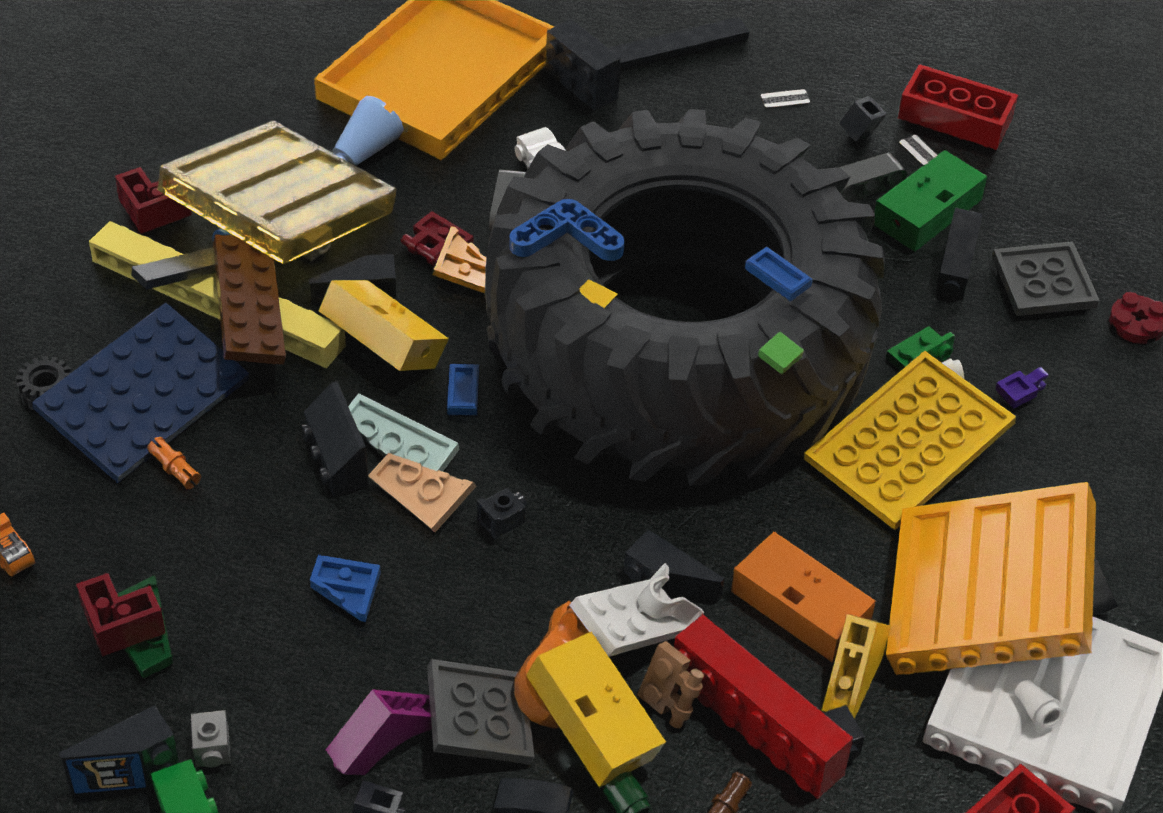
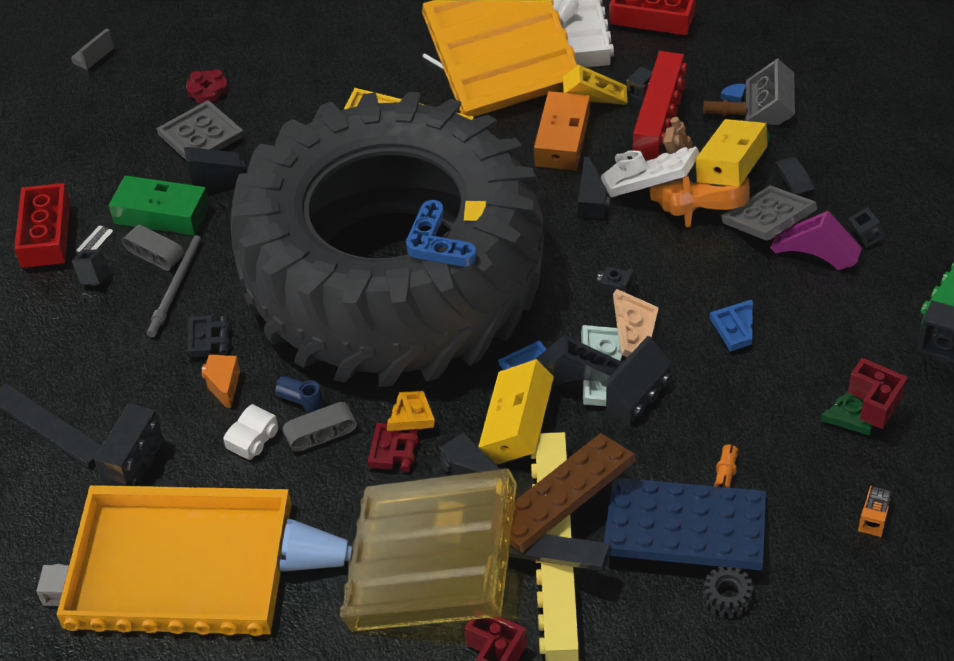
camera: 115 degrees left, 0 degrees up
light grey brick [191,710,231,767] -> none
blue tile [745,247,812,301] -> none
bright green tile [758,331,804,375] -> none
sticker [761,89,810,107] -> none
dark purple plate [995,367,1049,409] -> none
none -> black arch [534,335,623,389]

